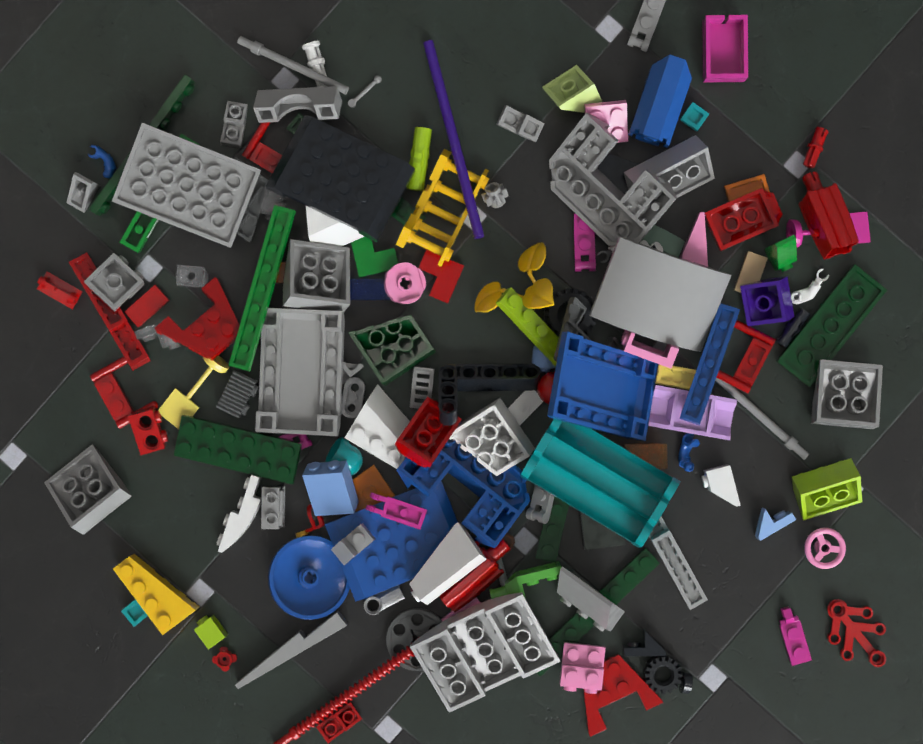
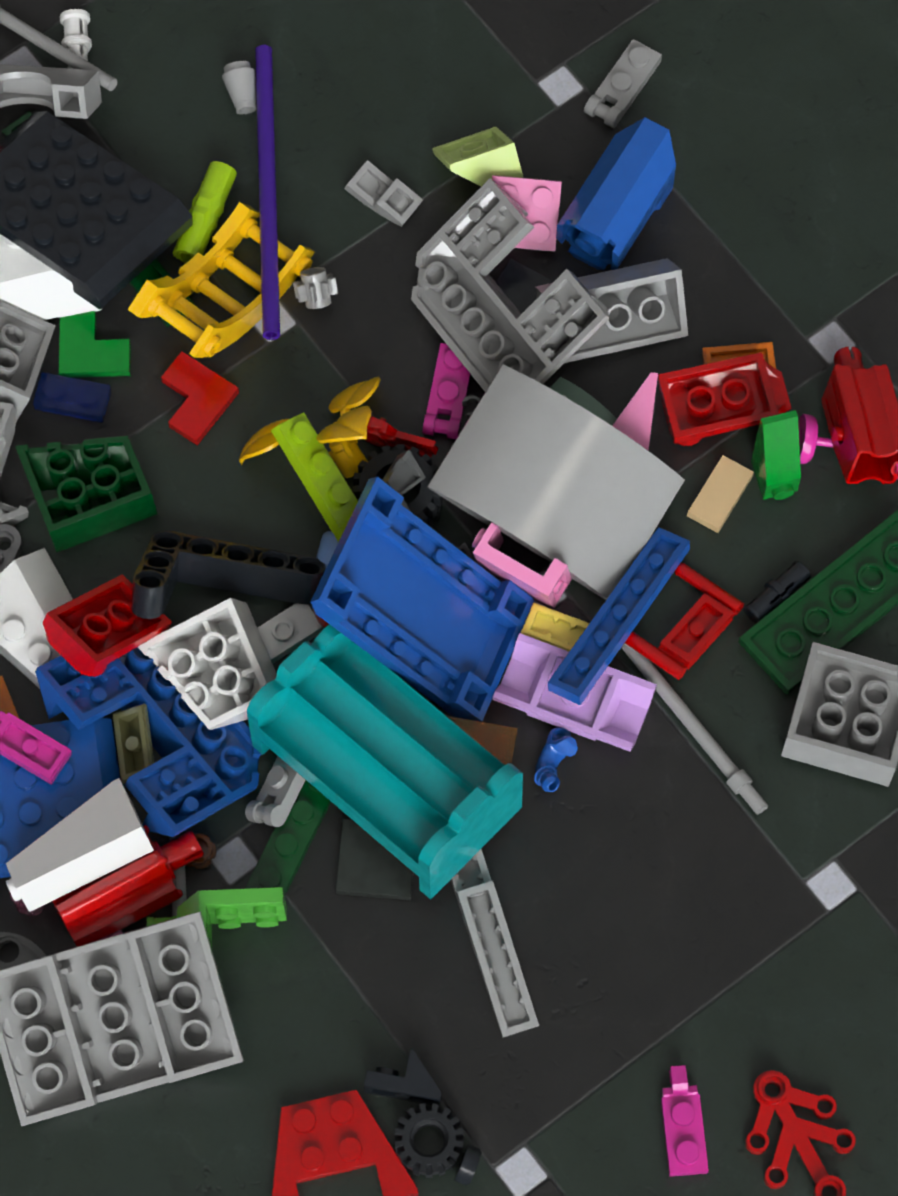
camera: 15 degrees right, 20 degrees down
light grey hinge [348,75,382,108] -> none
bright pink plate [384,262,426,304] -> none
light grey slope [410,367,435,409] -> none
dark green plate [537,548,660,677] -> none
light grey slope [557,566,625,632] -> none
bright pink plate [559,642,606,694] -> none
teal plate [680,102,709,132] -> none
white slope [701,464,741,507] -> none
dark pink piece [702,15,748,82] -> none
dark purple slope [740,276,795,326] -> none
light blue slope [755,507,796,541] -> none
white arm [791,269,829,305] -> none
lime slope [792,458,862,520] -> none
red axle [803,127,829,169] -> none
bright pink piece [804,527,846,569] -> none
none -> olive slope [113,704,154,785]
none -> light grey cone [222,61,257,115]
none -> red piece [364,417,439,457]

